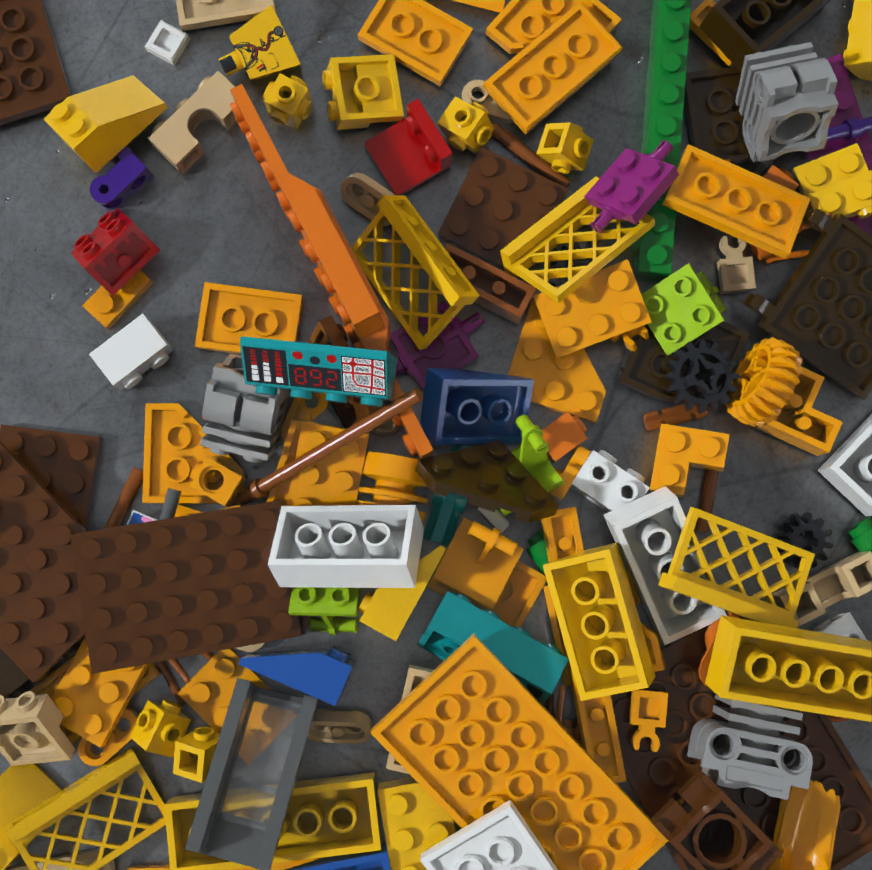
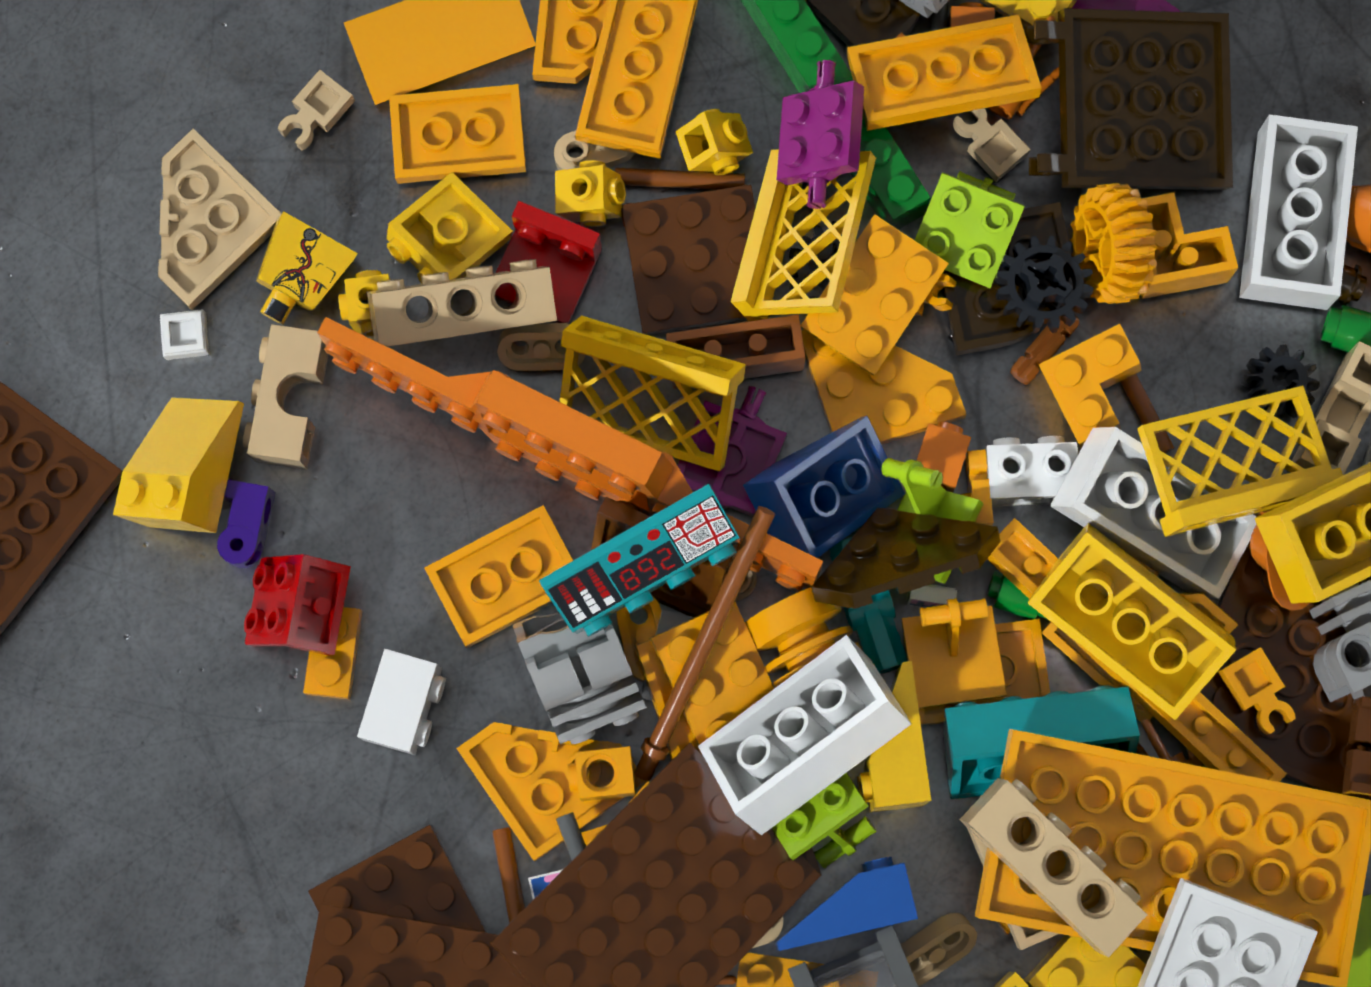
camera: 30 degrees left, 5 degrees down
none -> tan brick [367,259,557,347]
none -> tan brick [959,778,1147,958]

